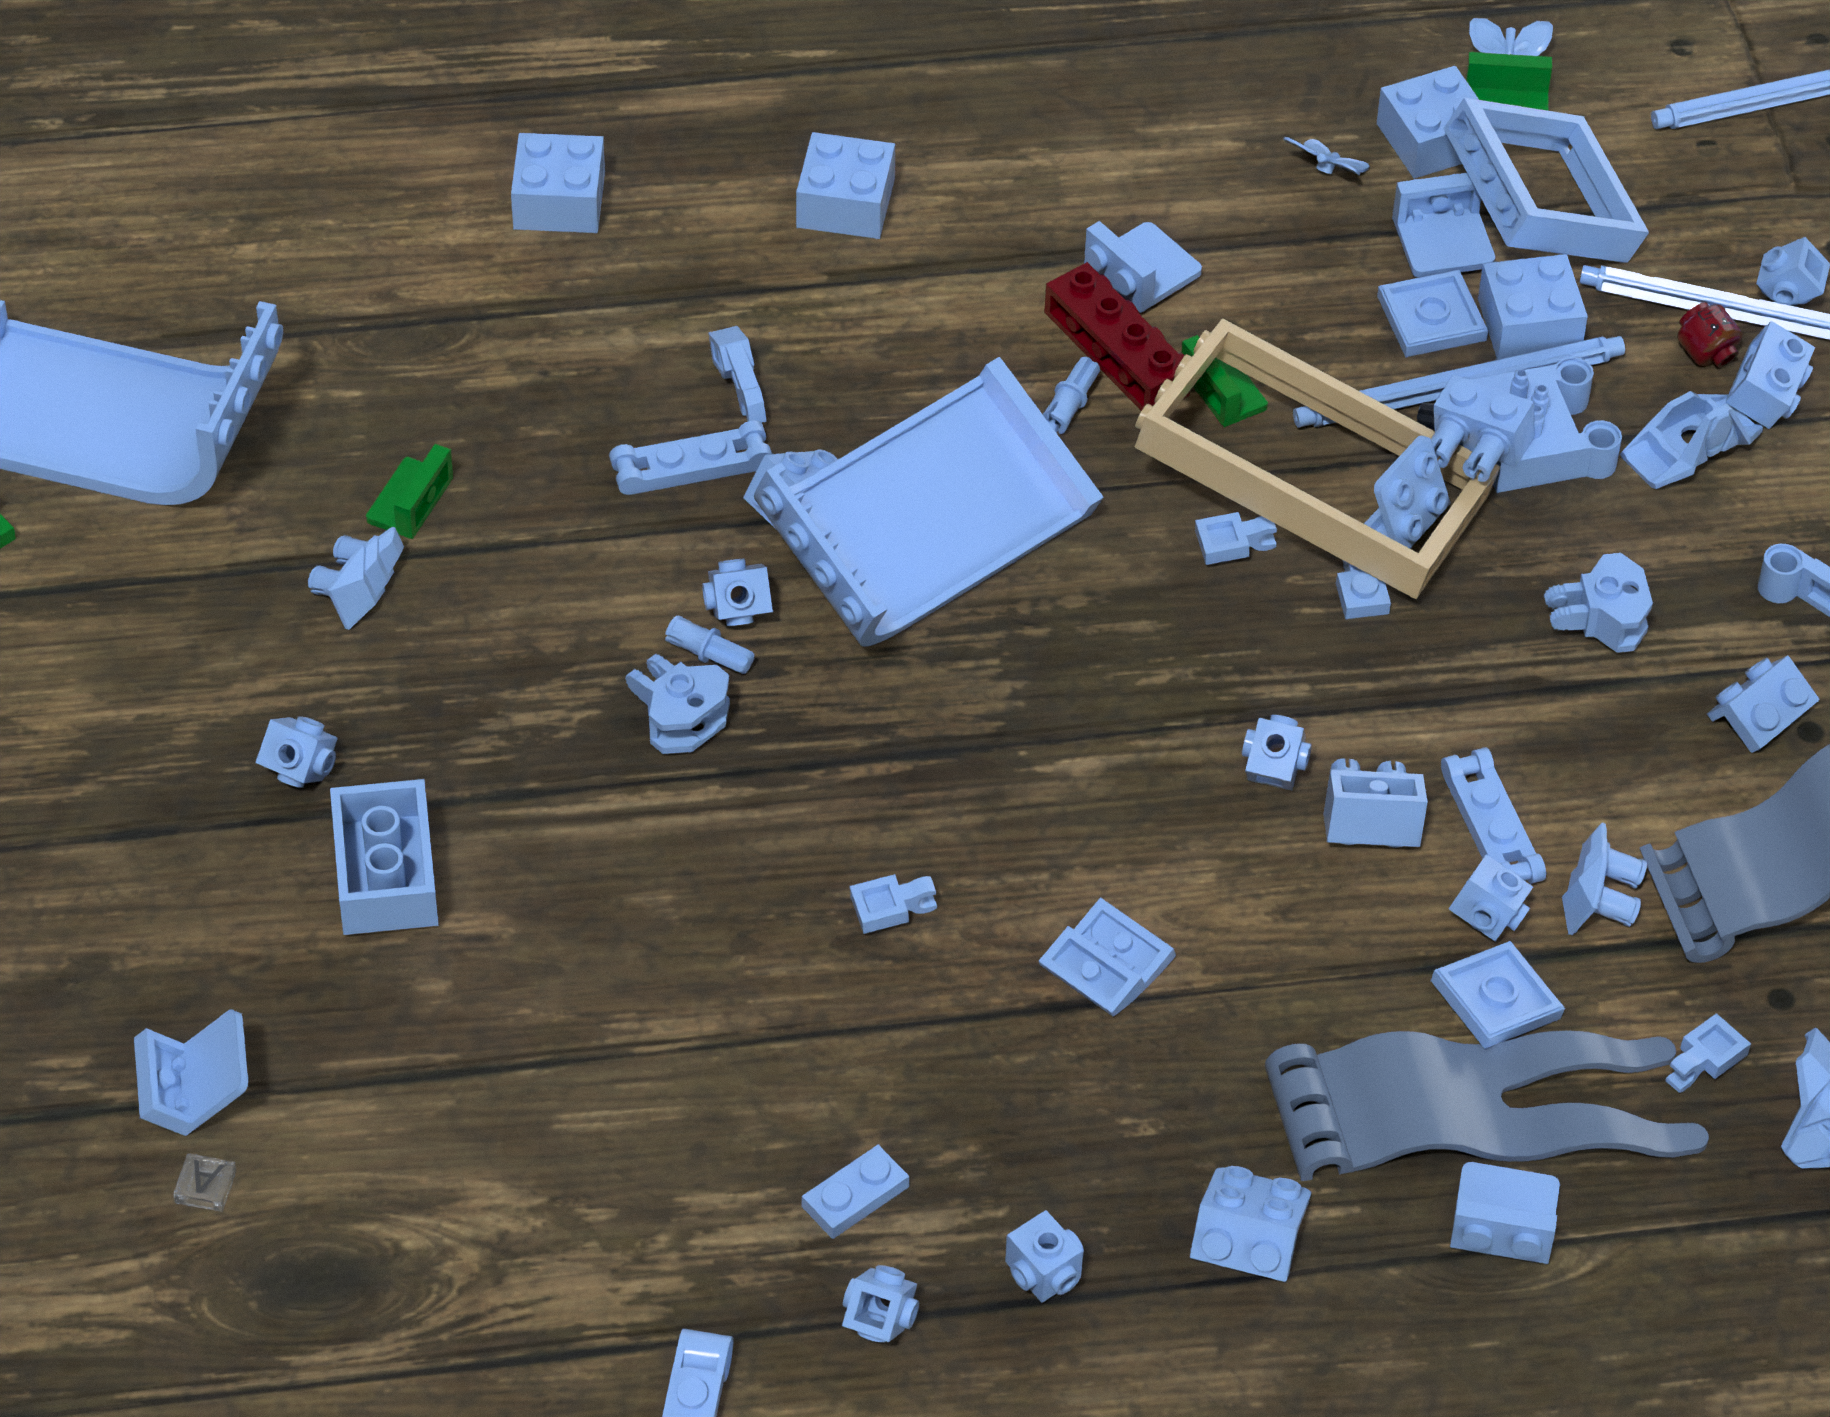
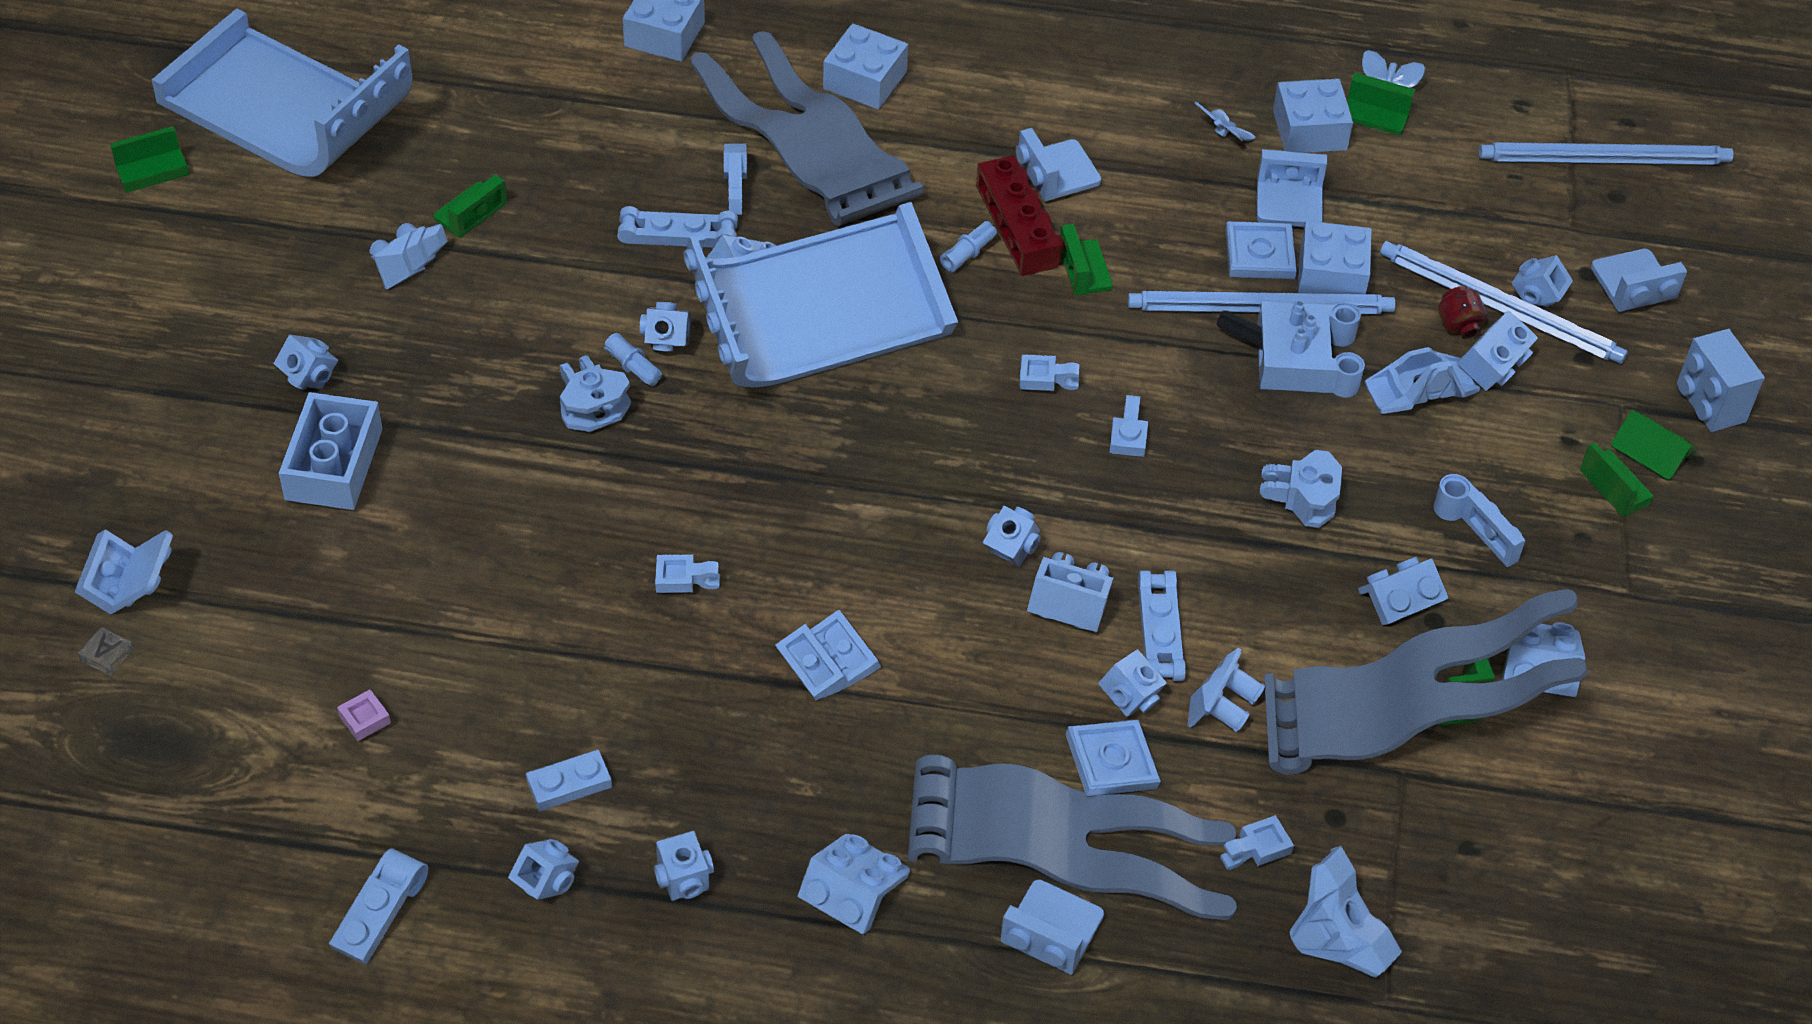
camera: 15 degrees right, 0 degrees up
tan door [1135,318,1500,599] -> none
light blue bracket [1364,435,1451,548] -> none
light blue brick [1431,374,1534,482] -> none
light blue window [1443,98,1649,263] -> none
none -> lavender plate [337,689,391,741]
none -> sand blue flag [691,31,923,227]

